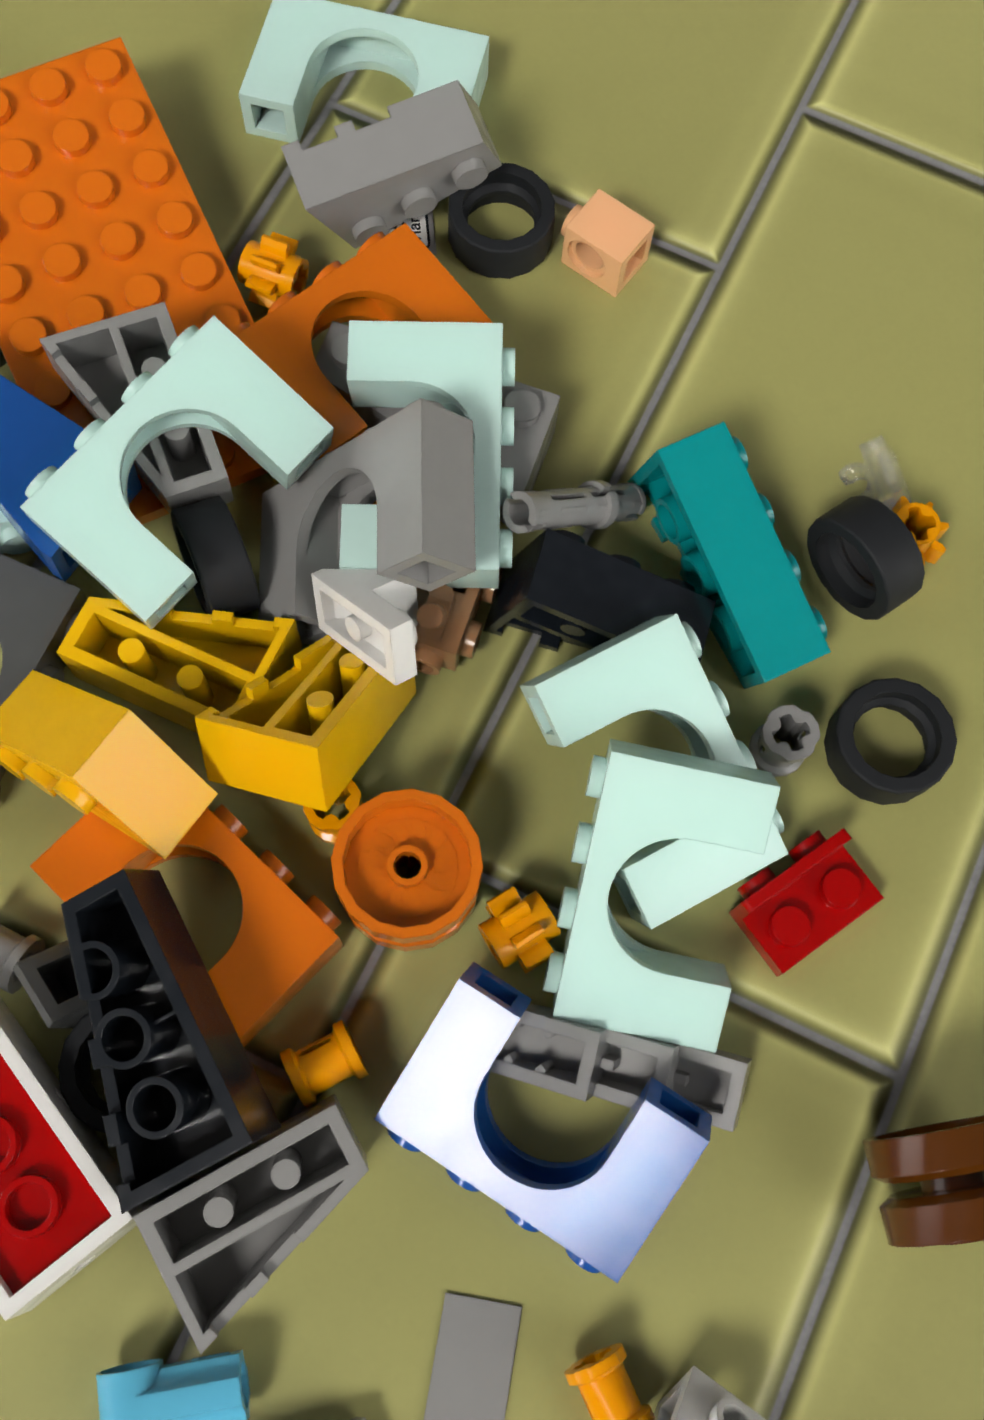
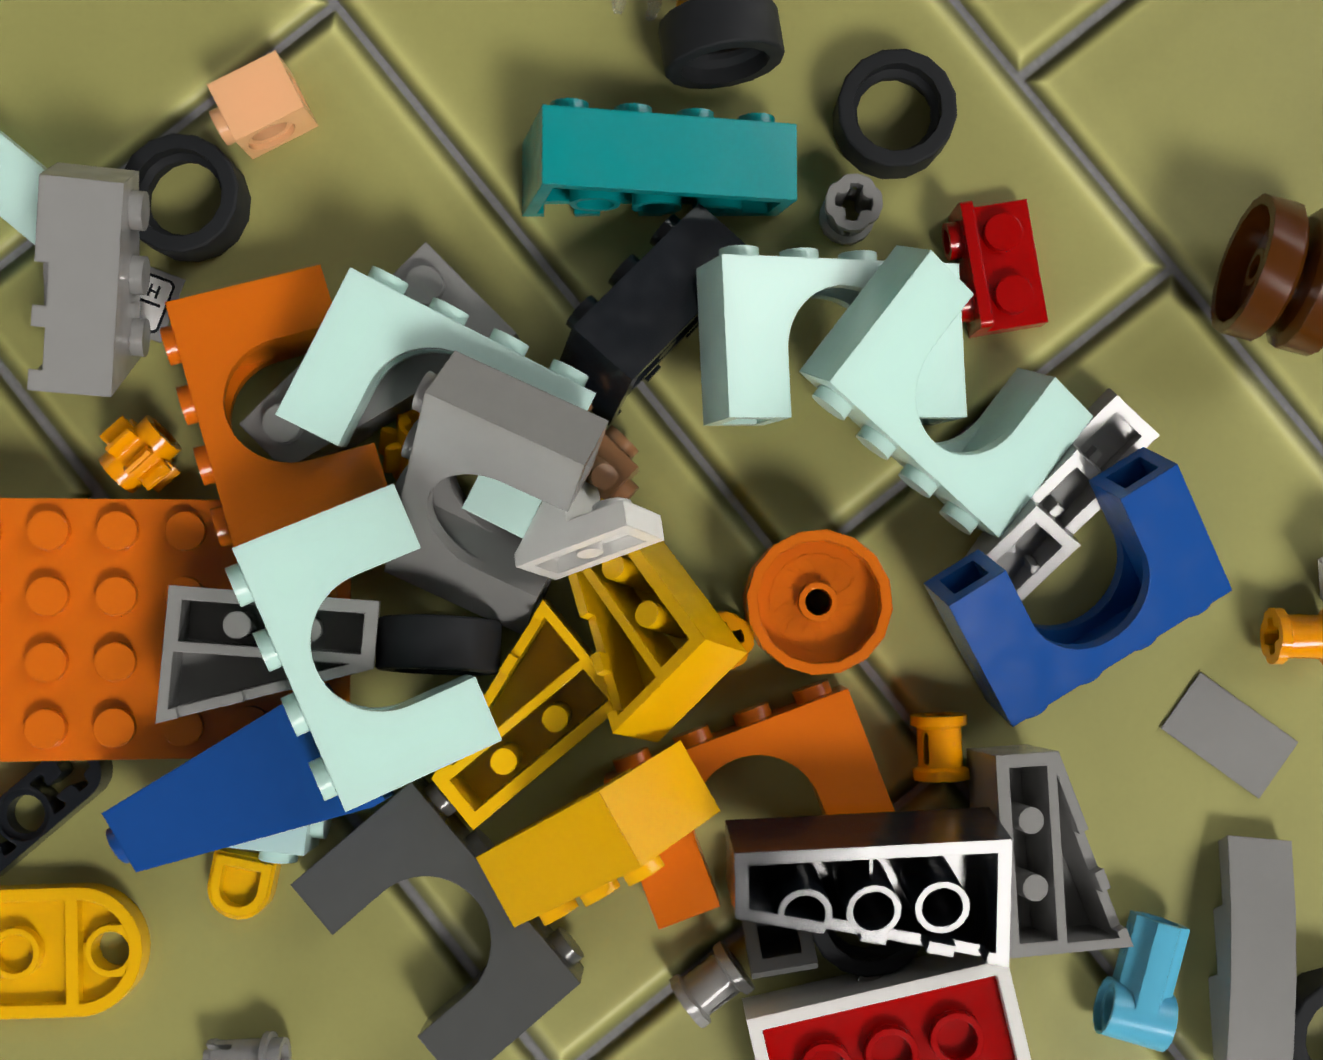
camera: 55 degrees left, 15 degrees up
light orange gear [478,886,561,974] -> none
light grey pin [502,480,646,534] -> none

